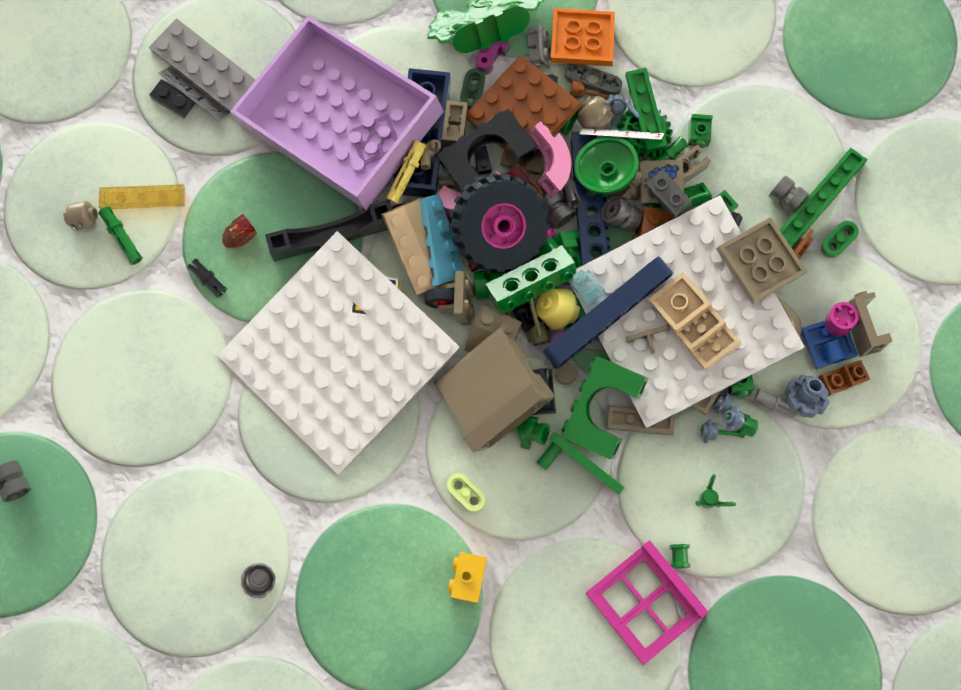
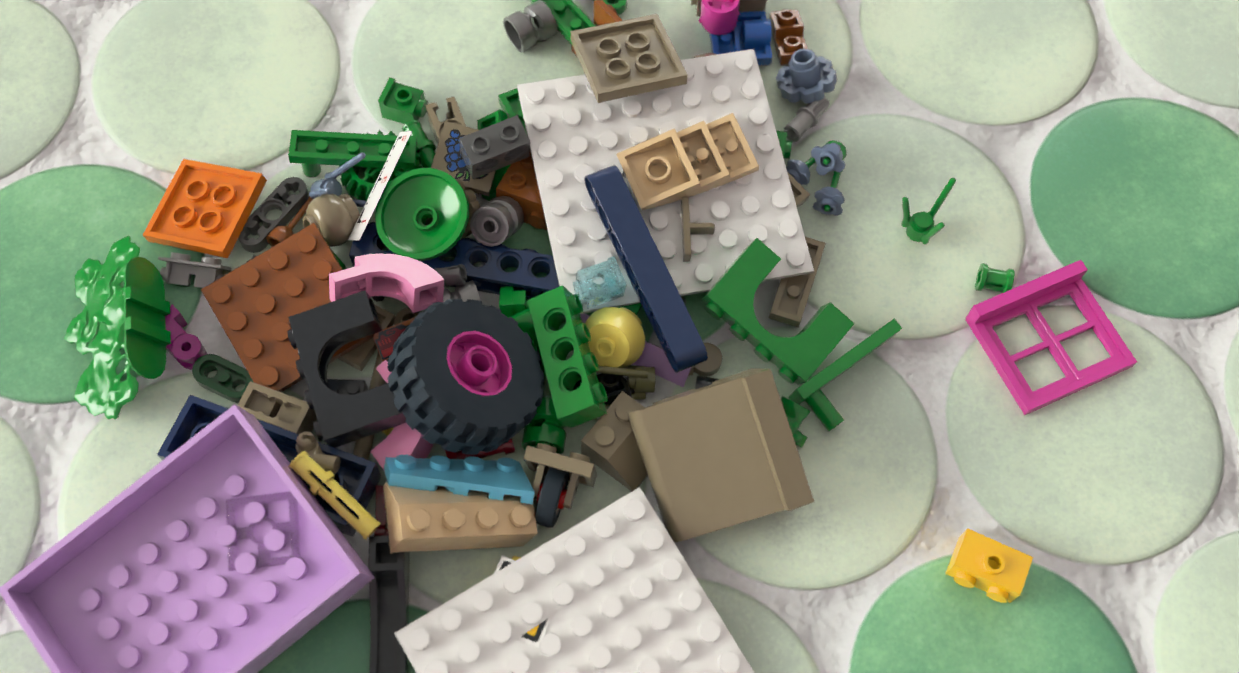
camera: 80 degrees left, 10 degrees down
yellowish green plate [447,474,485,512] -> none

